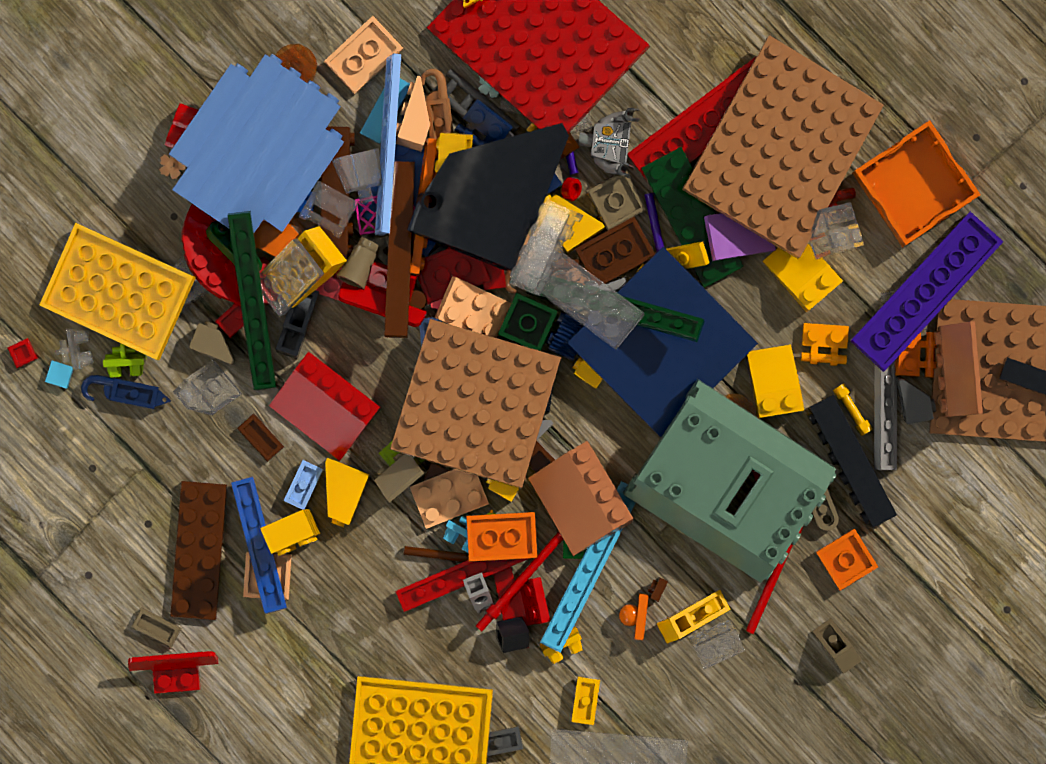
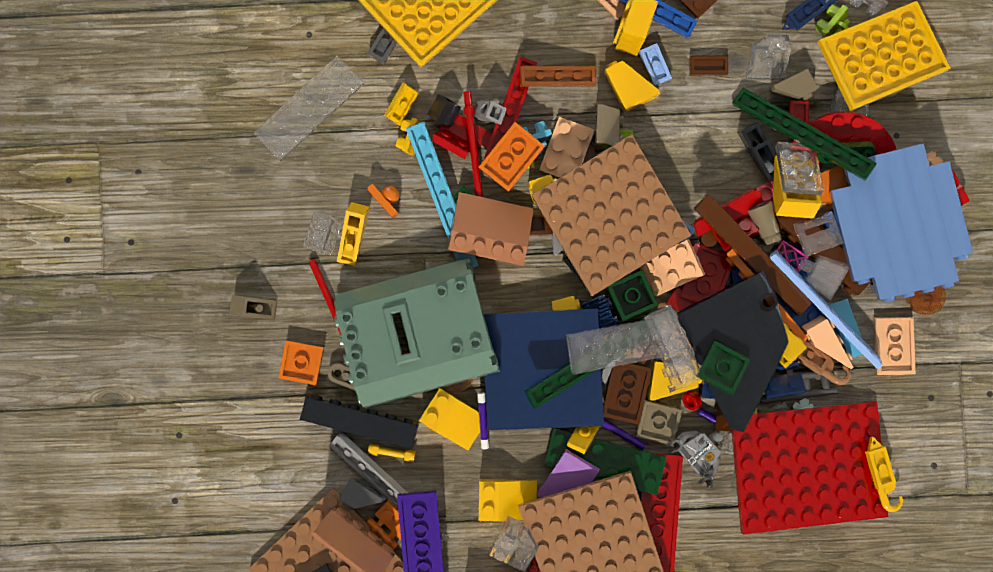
camera: 130 degrees right, 0 degrees up
red slope [269,352,381,461] -> none
reddish brown bar [404,546,469,562] -> none
yellow plate [571,676,600,725] -> none
reddish brown plate [648,577,668,602] -> none
light orange plate [801,323,849,366] -> none
none -> yellow plate [384,83,419,126]
none -> dark purple bar [477,392,489,449]
none -> dark orange plate [519,66,596,87]
none -> dark green plate [696,341,751,396]

